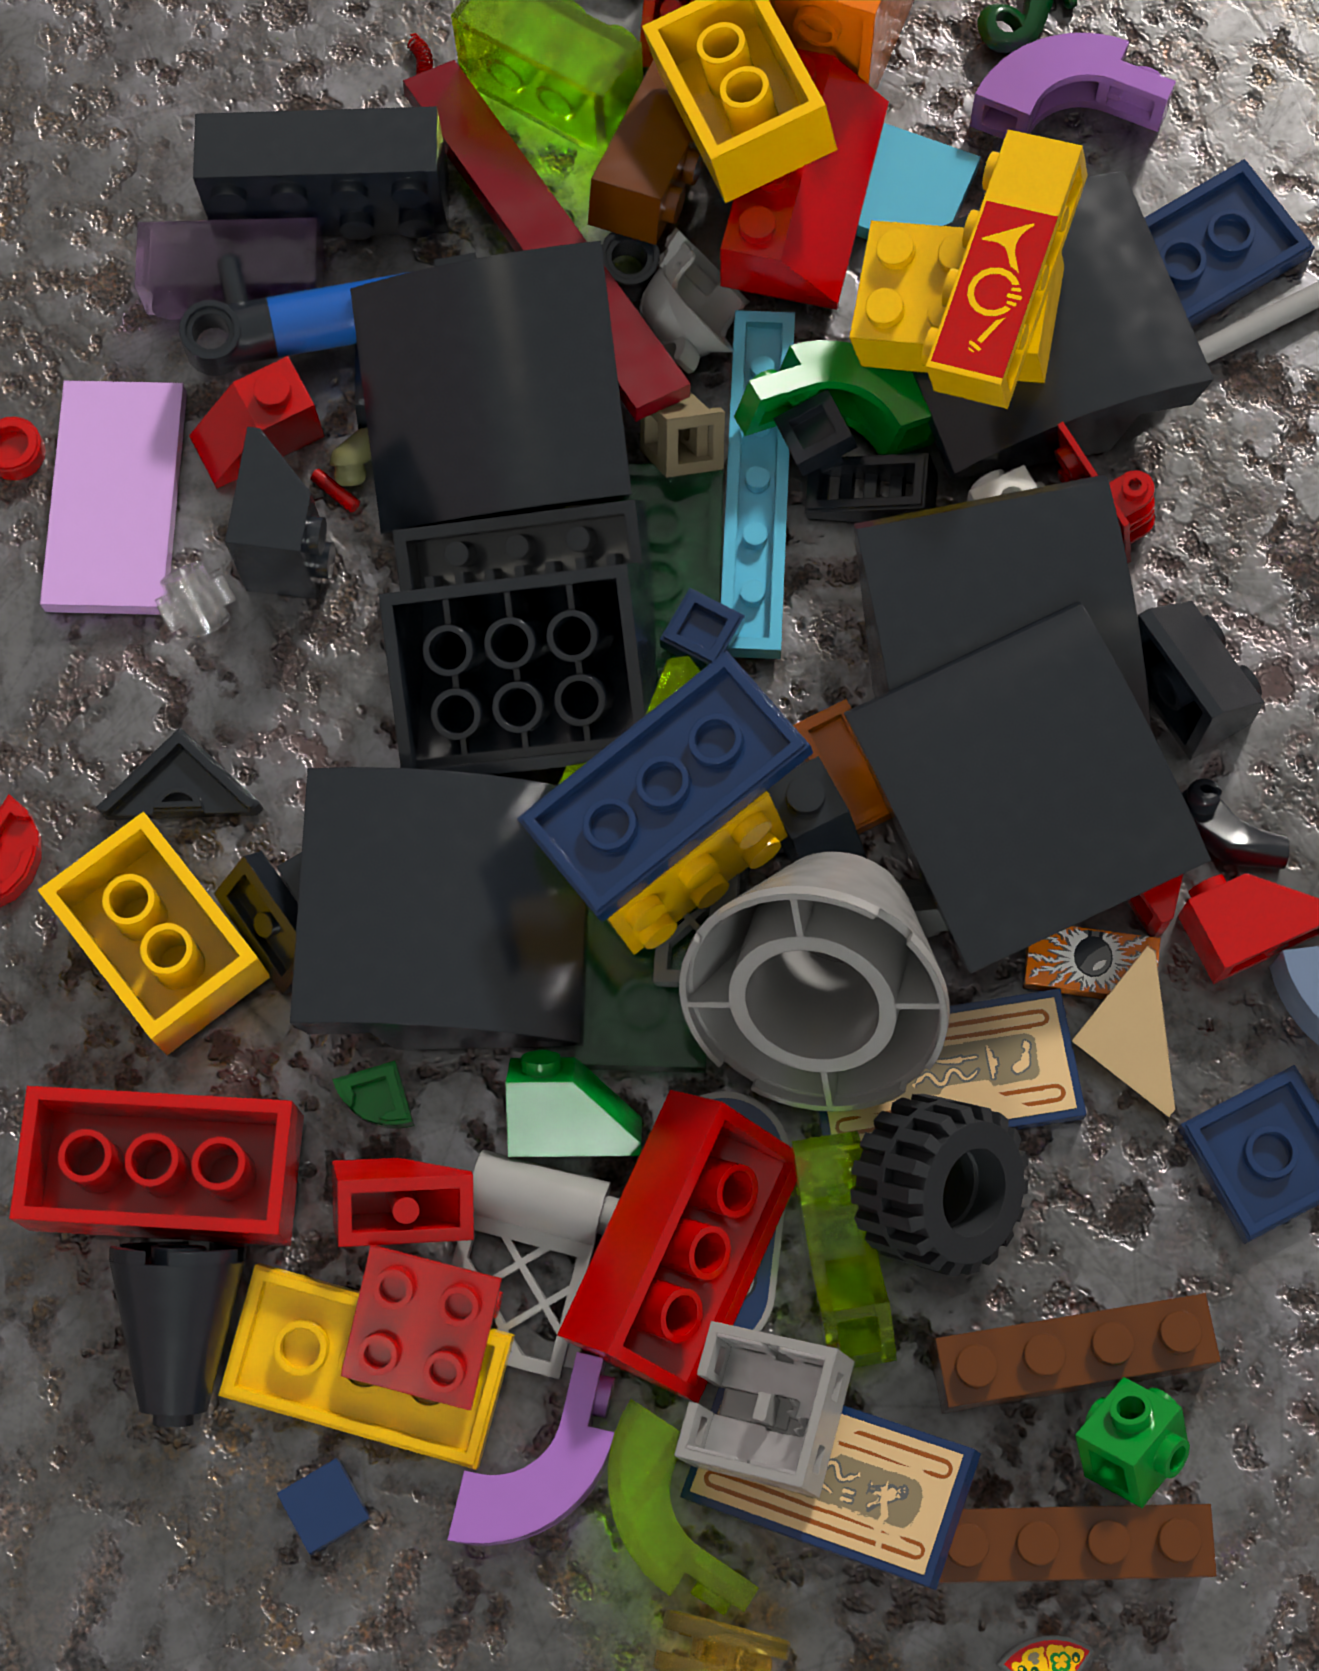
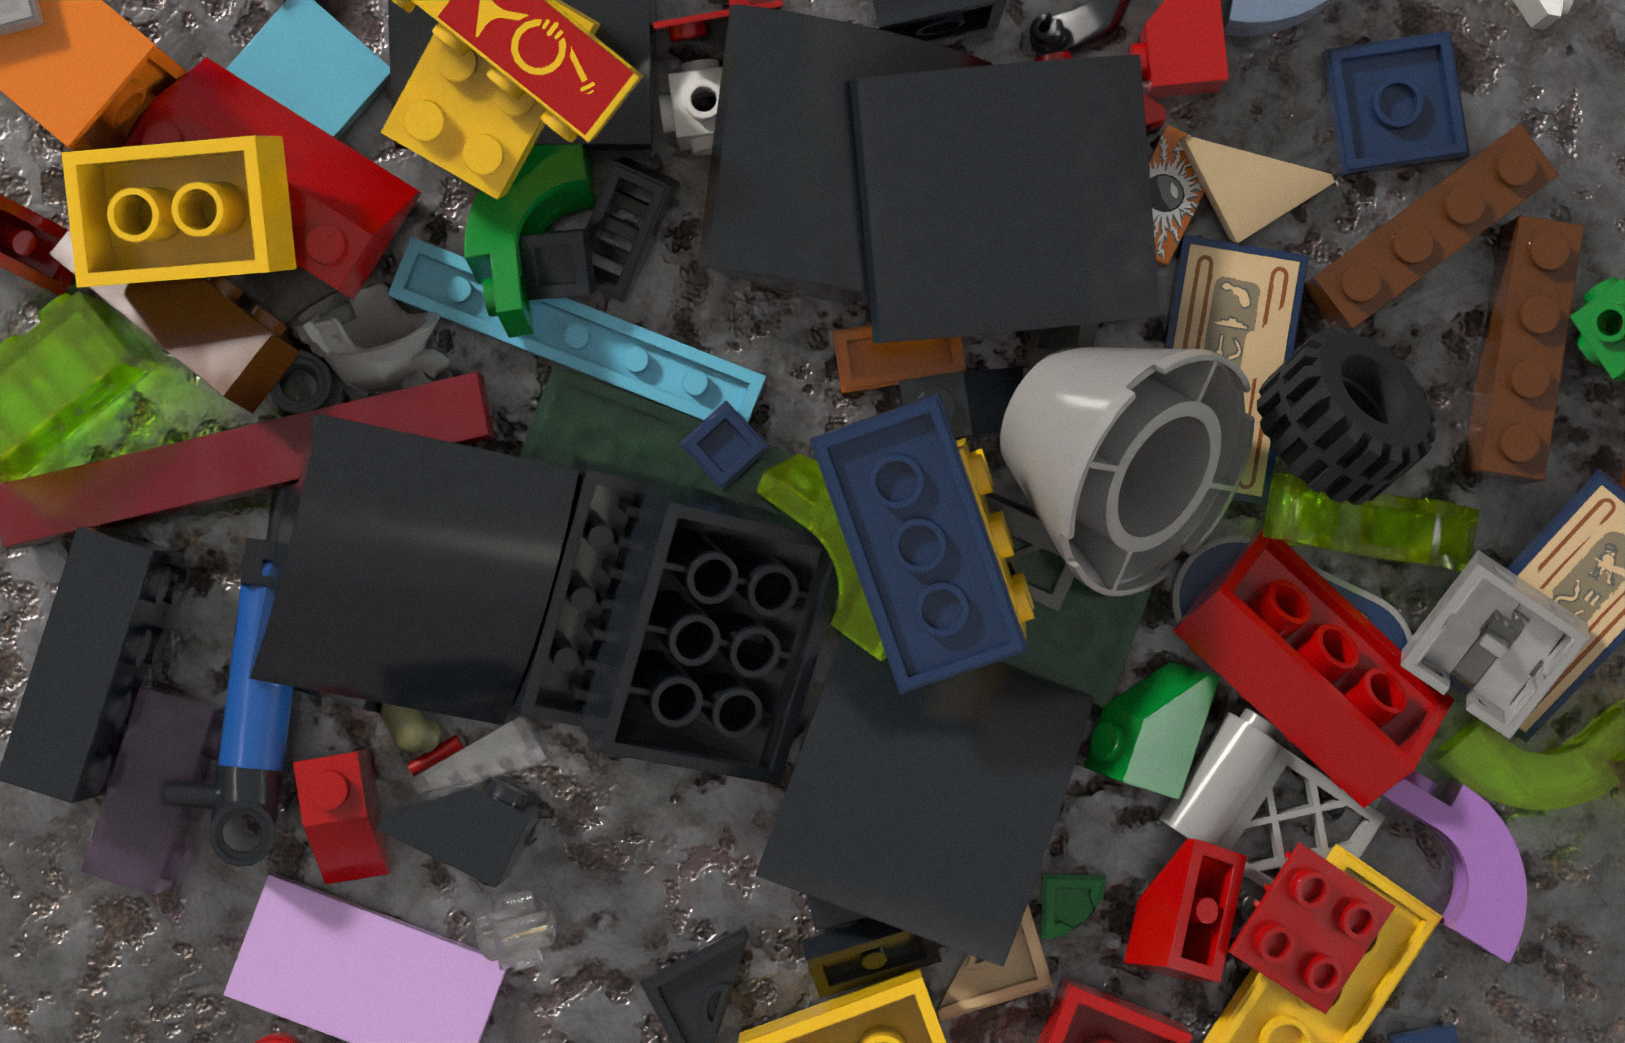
camera: 70 degrees left, 15 degrees up
dark tan brick [640,392,725,478] -> none
none -> clear slope [412,716,553,794]
none -> tan tile [936,904,1053,1021]
none -> reddish brown brick [1303,123,1559,331]

